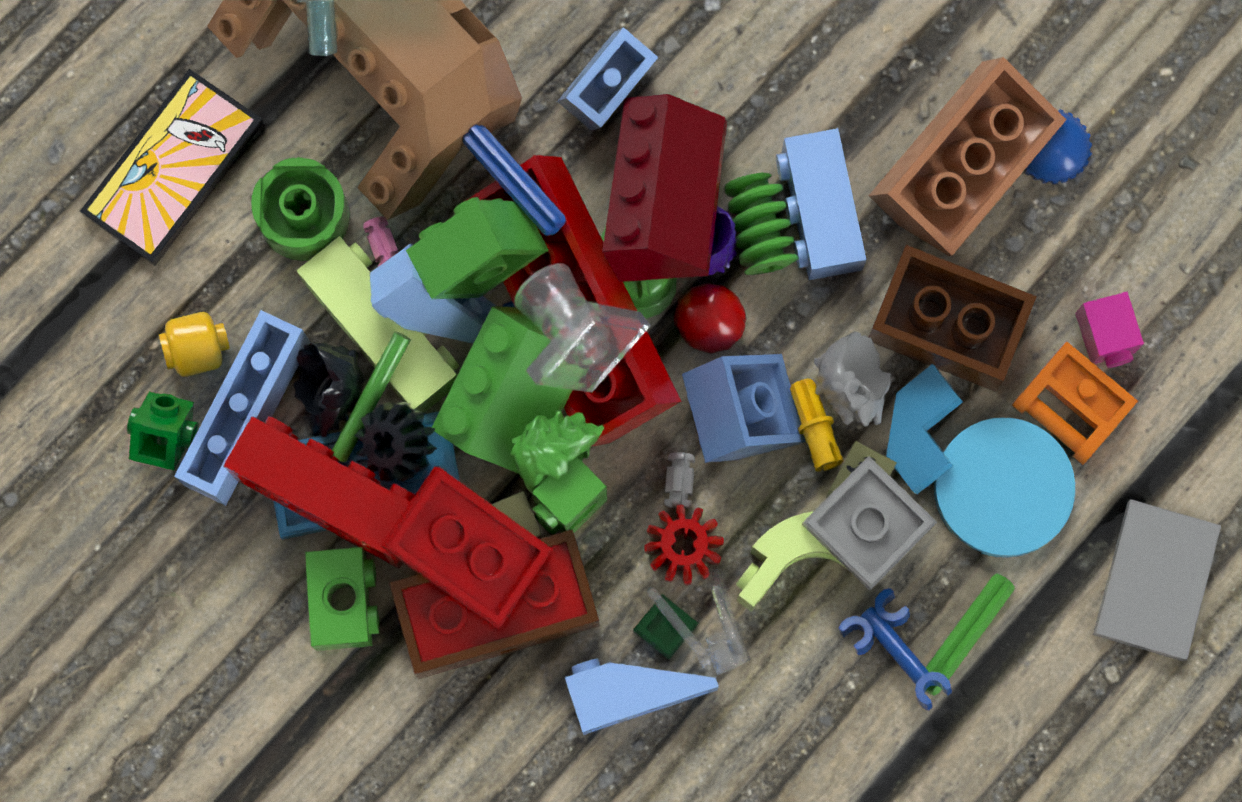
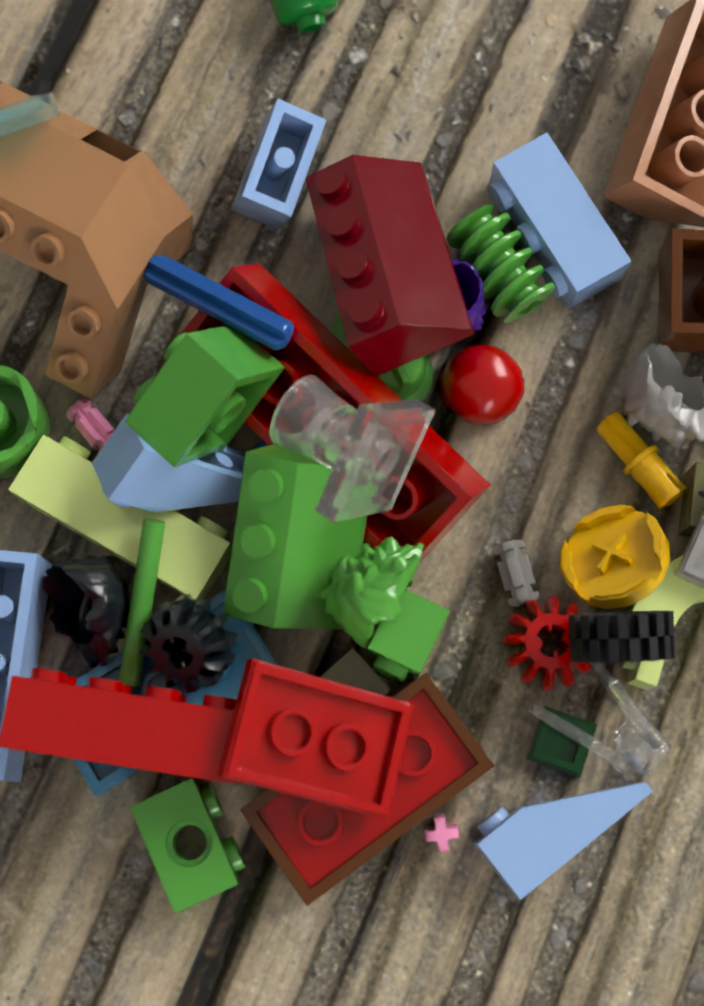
camera: 20 degrees left, 0 degrees up
medium blue slope [682,354,806,463] -> none
none -> bright pink piece [424,813,459,852]
none -> yellow tile [560,504,670,609]
none -> black tyre [568,611,676,663]

